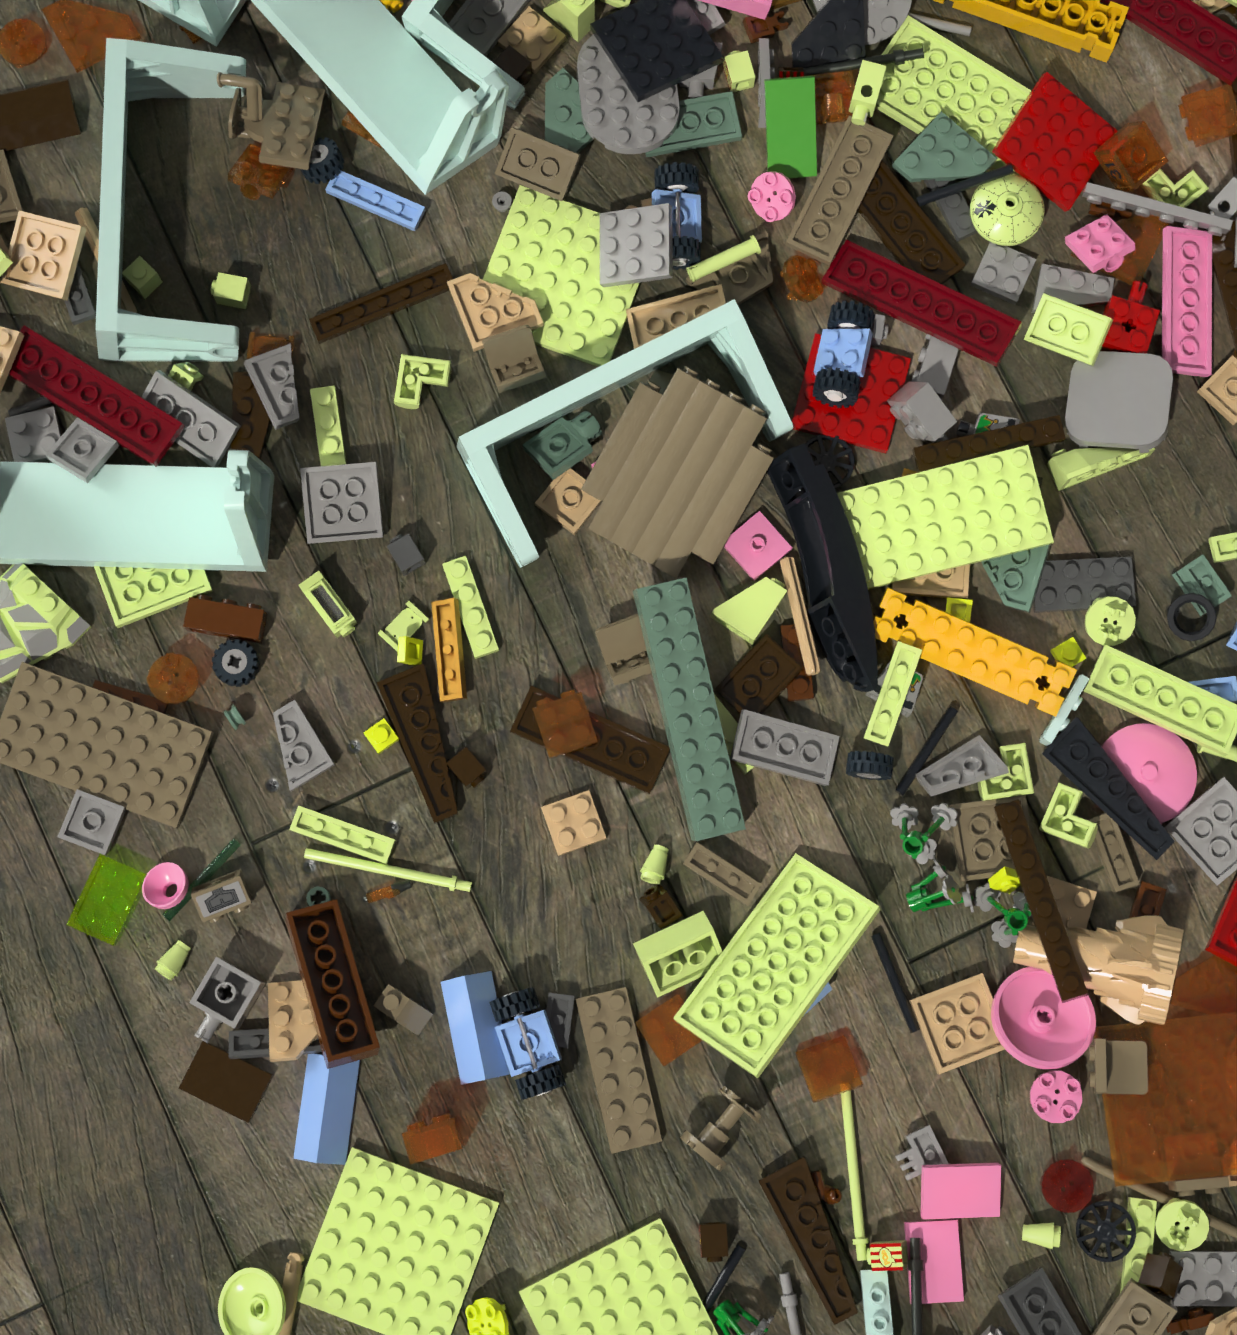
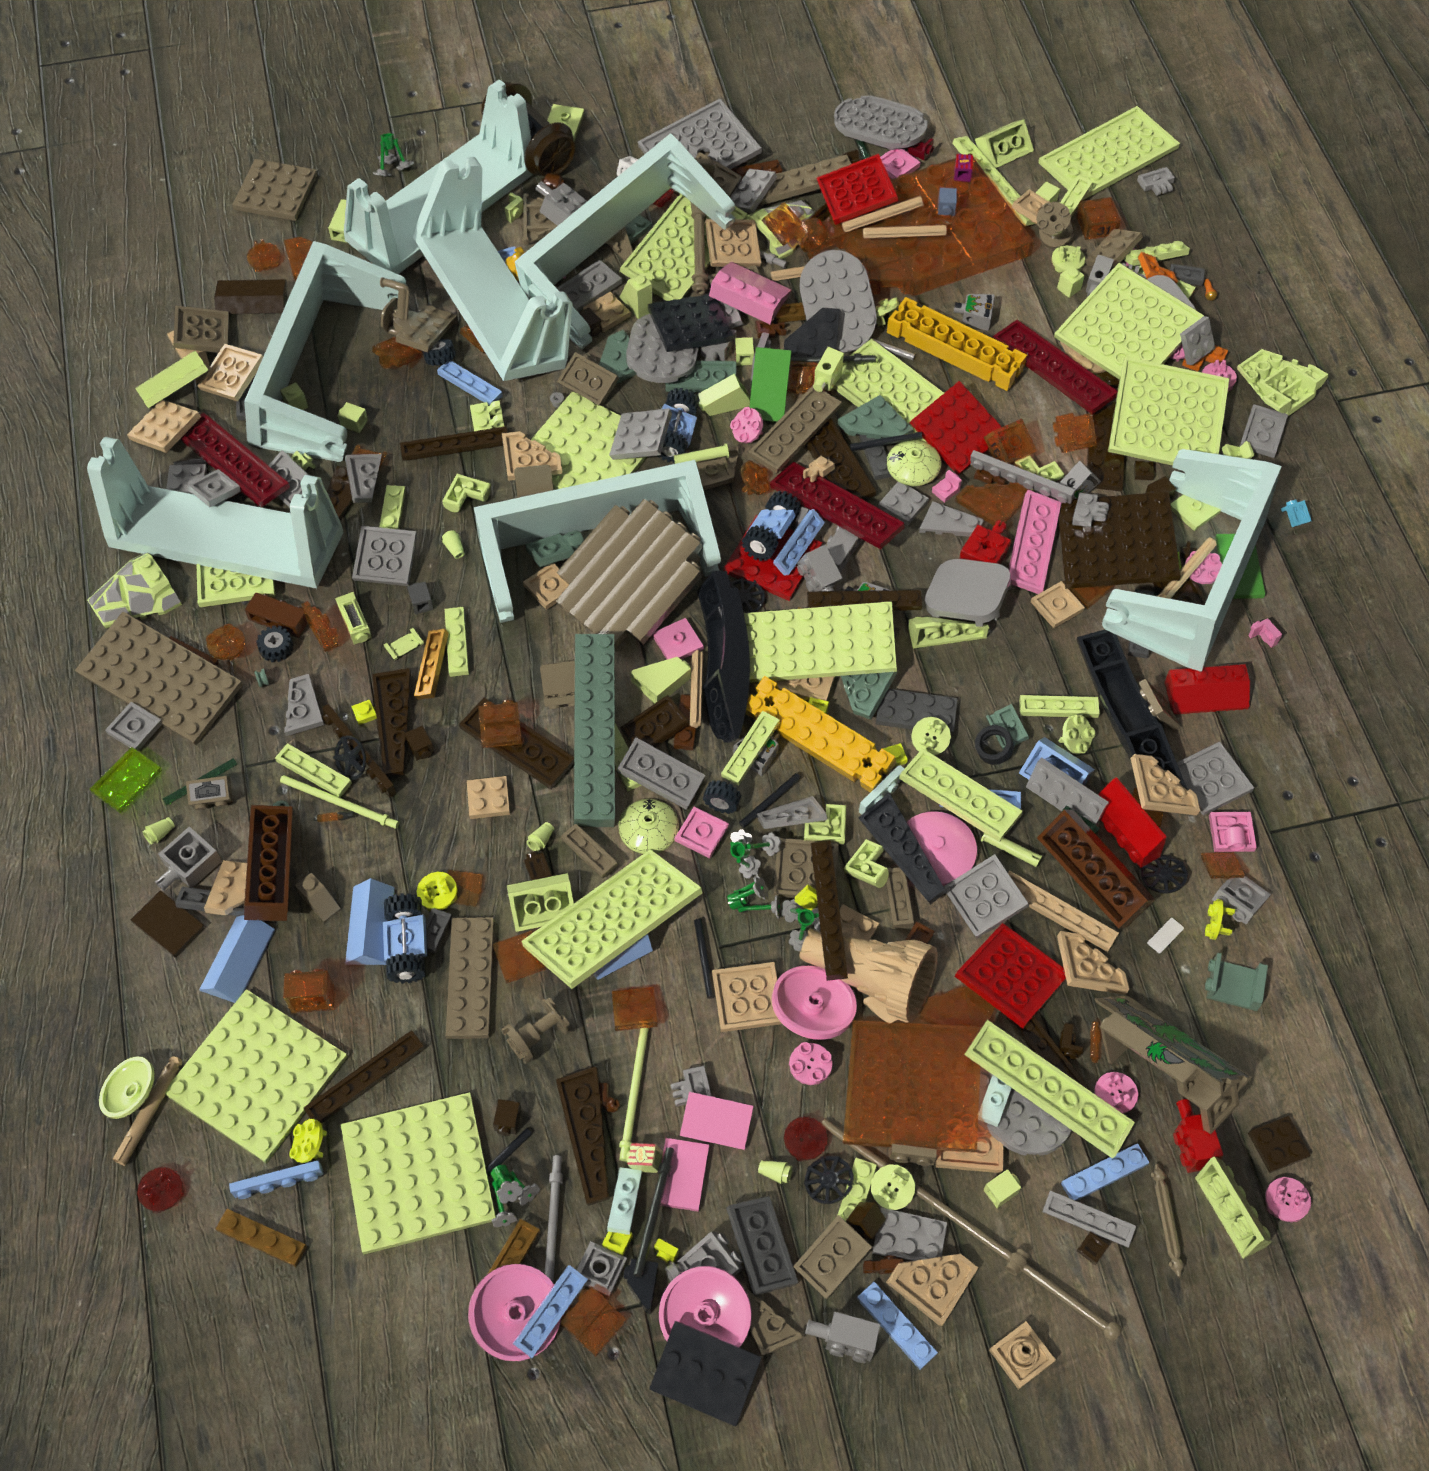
camera: 15 degrees right, 20 degrees down
bright pink piece [142,862,189,909] -> none
neon yellow plate [397,636,423,666] -> none
yellowish green tile [1024,293,1113,366] -> none
bright pink plate [1065,214,1135,273] -> none
dark tan bracket [1089,1039,1148,1095] -> none
none -> clear orange plate [301,601,339,652]
none -> dark brown plate [303,1030,425,1124]
none -> dark brown plate [322,704,396,798]
none -> black wheel [333,736,366,780]
none -> neon yellow plate [416,872,458,912]
none -> yellowish green cone [442,530,465,559]
none -> clear orange piece [447,870,483,907]
none -> yellowish green plate [470,400,505,431]
none -> yellowish green dish [619,799,679,854]
none -> bright pink plate [675,807,729,858]
none -> yellowish green slope [698,374,750,416]
none -> light blue plate [773,509,825,576]
none -> tan plate [803,456,835,482]
none -> bright pink bracket [932,470,962,503]

